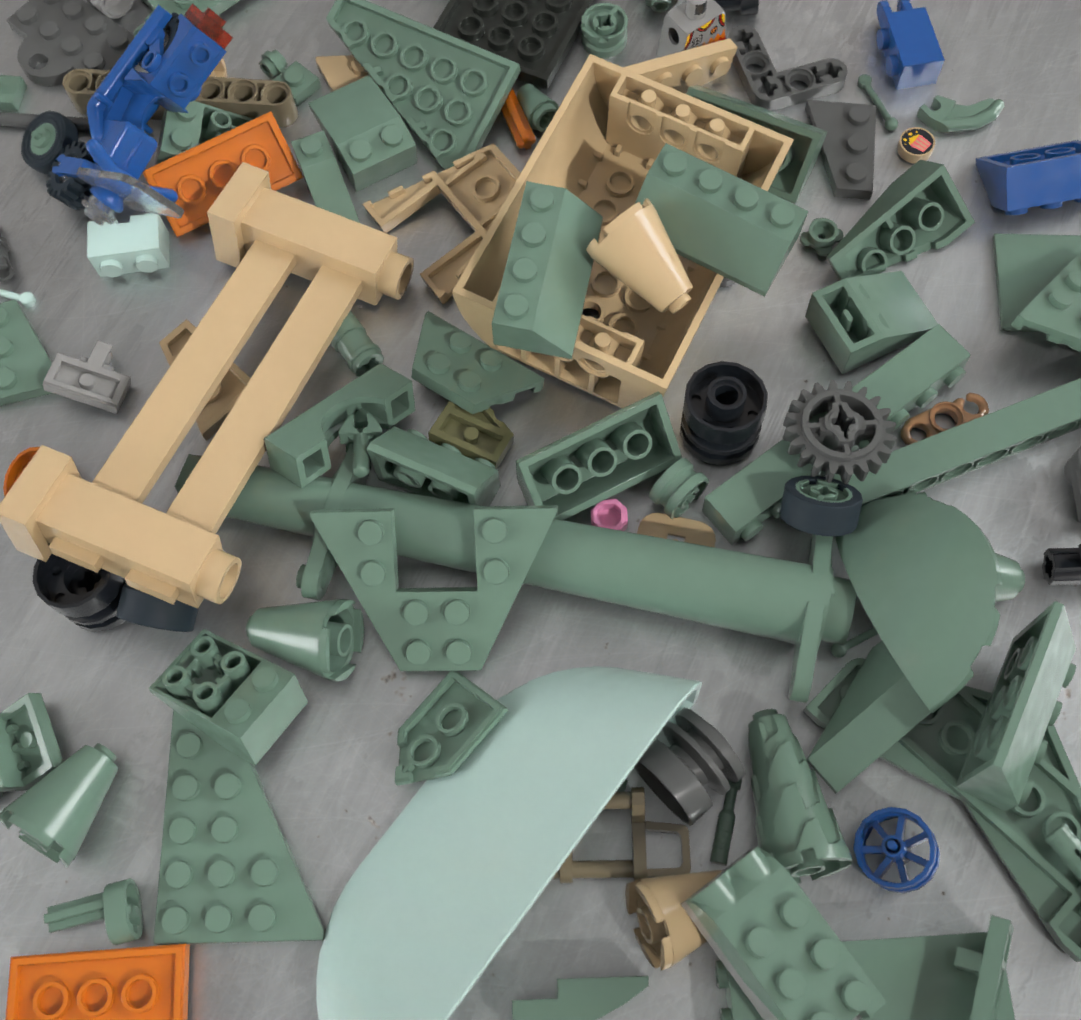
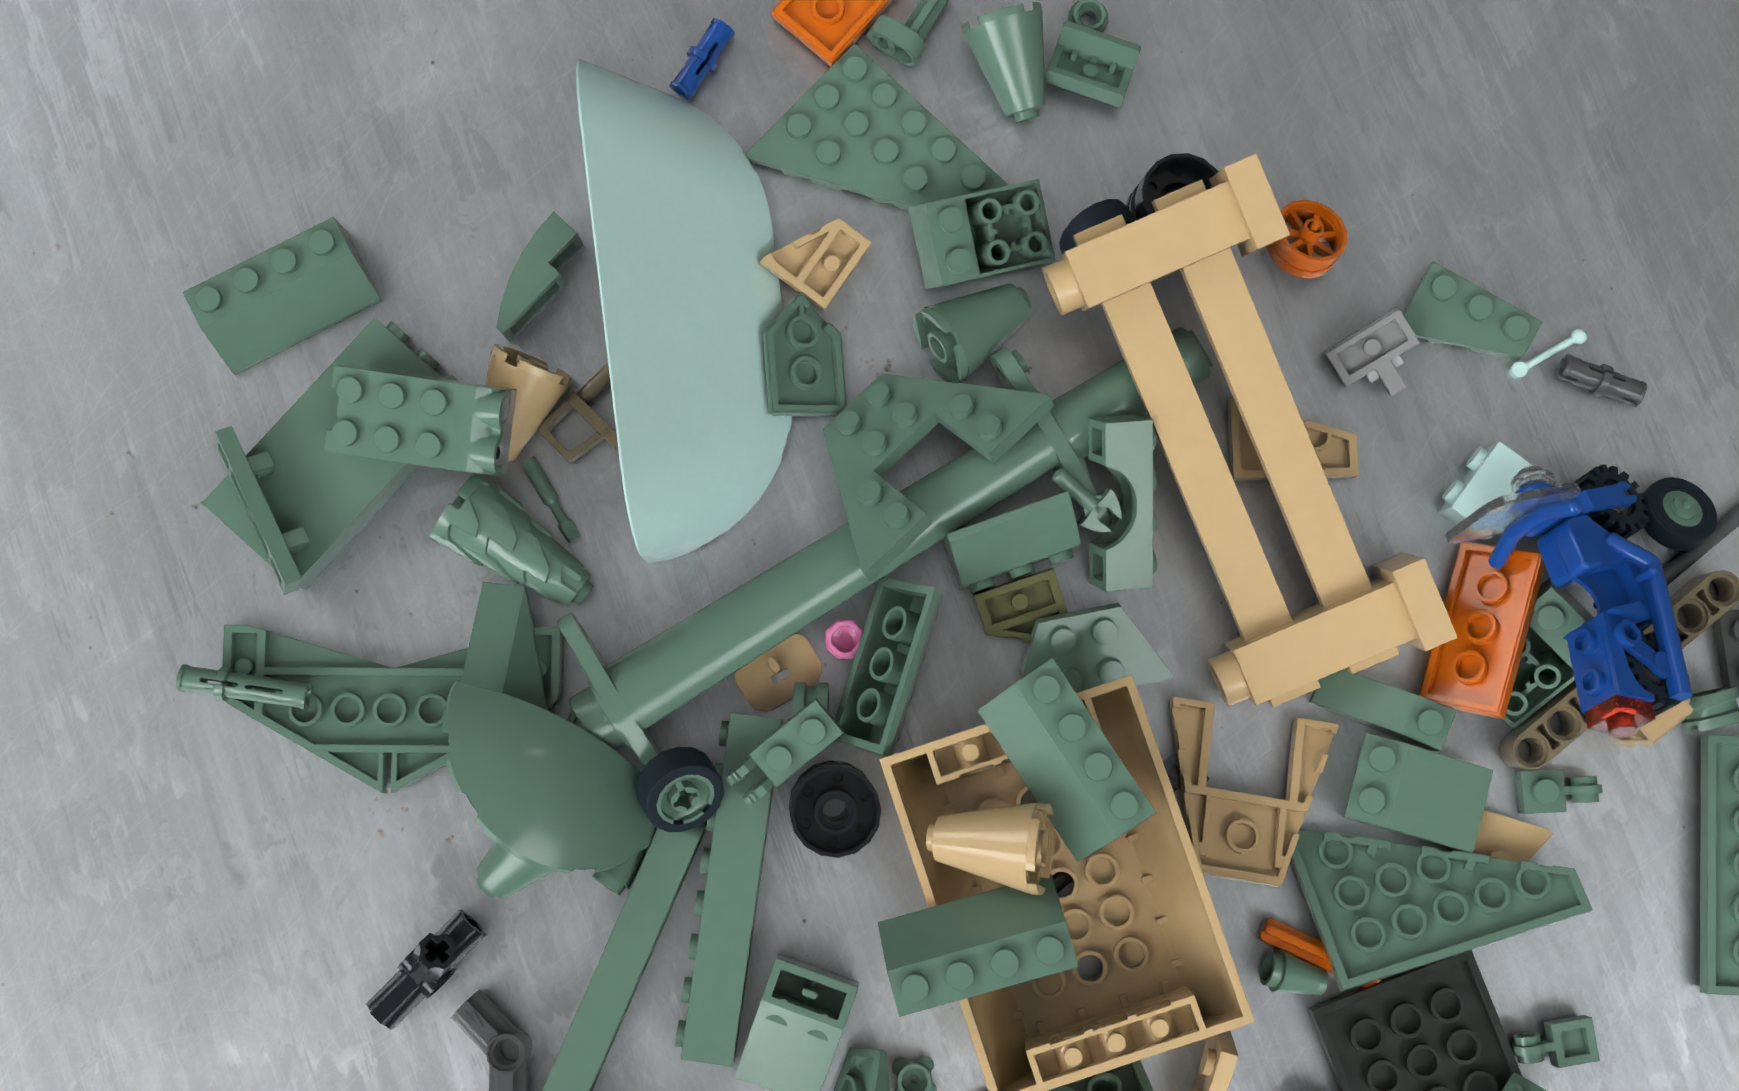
camera: 130 degrees right, 15 degrees up
sand green piece [330,310,384,377] -> none
dark grey wheel [634,707,746,826] -> none
dark grey gear [783,380,897,484] -> none
blue wheel [854,807,940,893] -> none
medium nougat piece [900,393,989,445] -> none
sand green slope [955,601,1076,811] -> none
none -> sand green hinge [725,698,844,806]
none -> tan wing [759,218,872,310]

